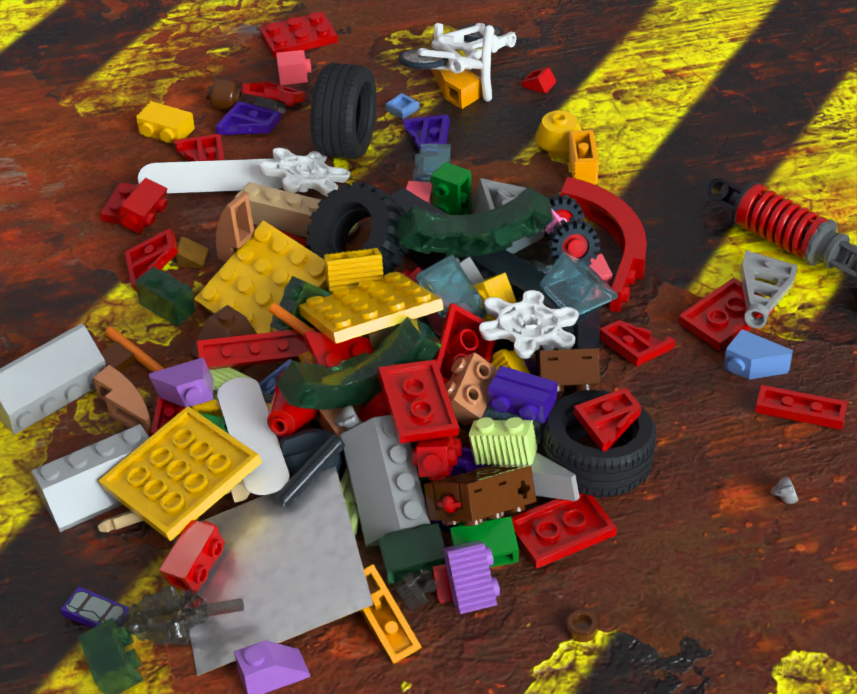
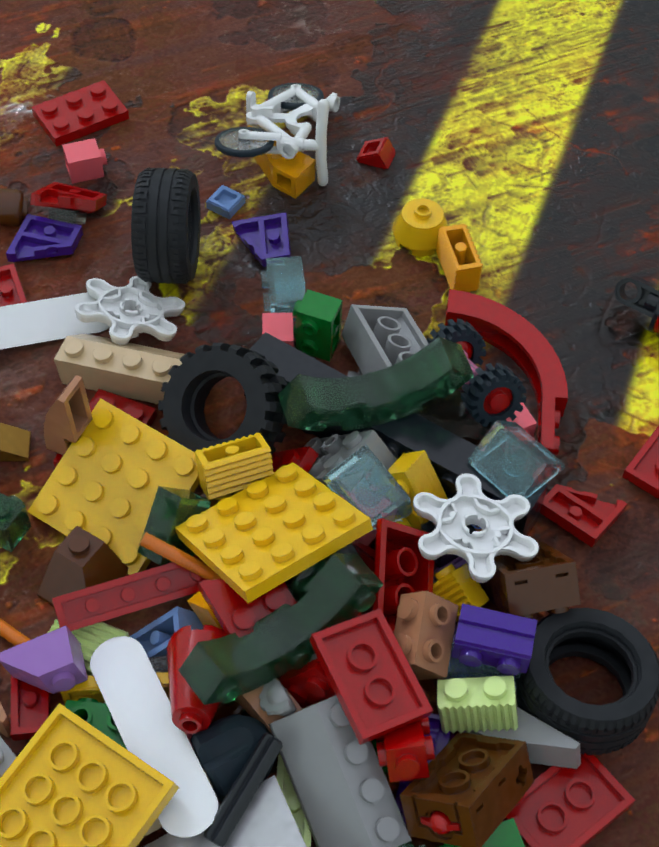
camera: 15 degrees left, 10 degrees up
red wing [574,387,641,452] -> none

